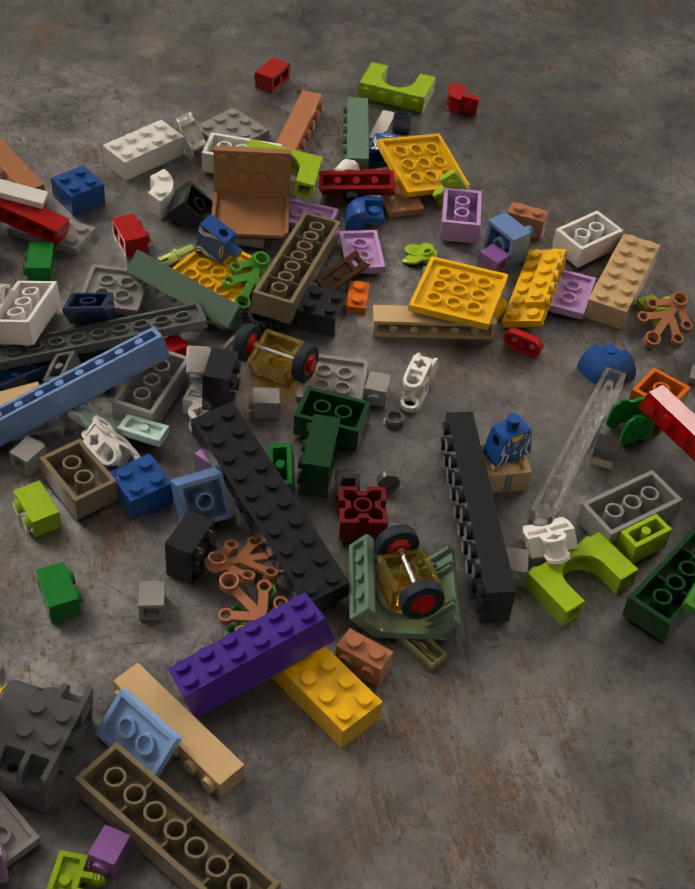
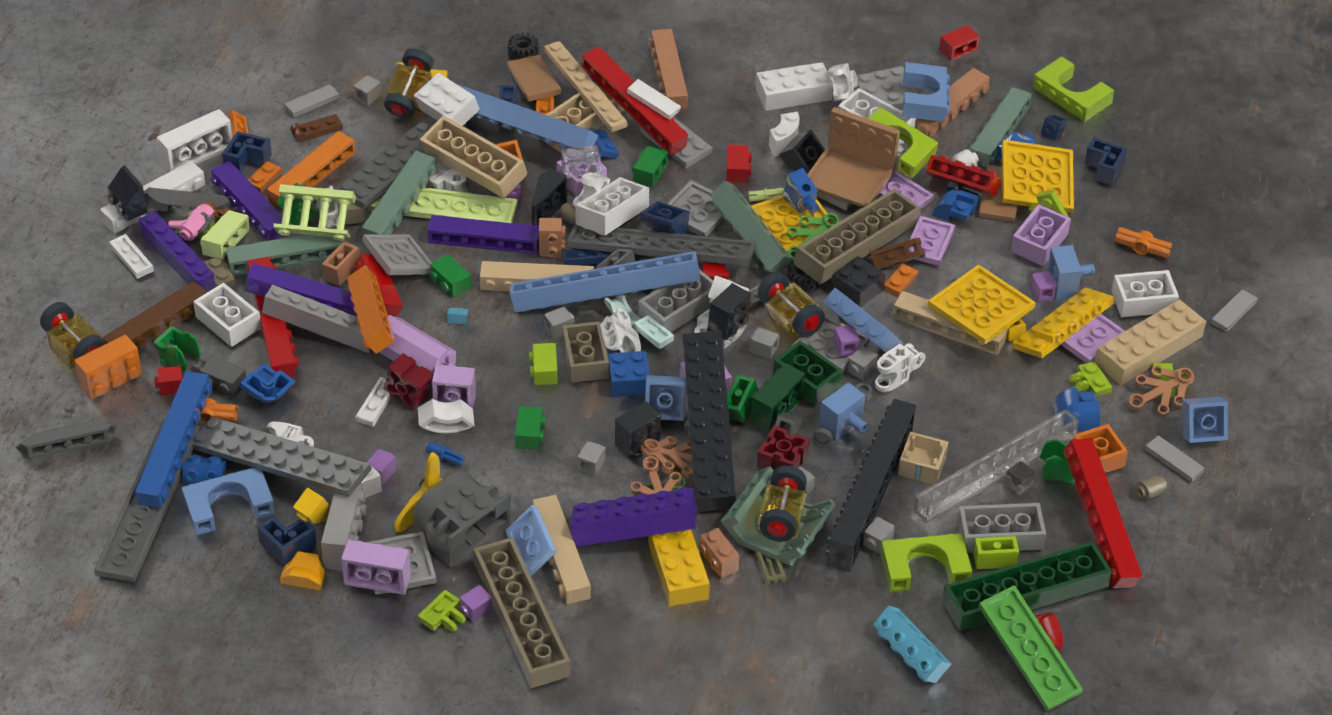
camera: 30 degrees right, 0 degrees up
blue brick [51,165,105,215] -> none
white sticker [369,110,394,138] -> none
lime plate [402,243,438,265] -> none
red brick [446,82,480,115] -> none
blue torso [483,413,532,468] -> none
red plate [503,328,544,357] -> none
nougat brick [507,202,549,240] -> none
white piece [522,517,578,564] -> none
none -> medium blue brick [819,382,869,441]
none -> medium blue arch [823,288,904,353]
none -> medium lavender brick [833,325,860,357]
none -> medium azure brick [873,606,951,683]
none -> medium blue arch [902,62,950,122]
none -> lime hinge [1069,361,1113,397]
none -> dark blue brick [1085,137,1127,185]
none -> orange piece [1114,227,1172,258]
none -> light grey tile [1211,289,1258,333]

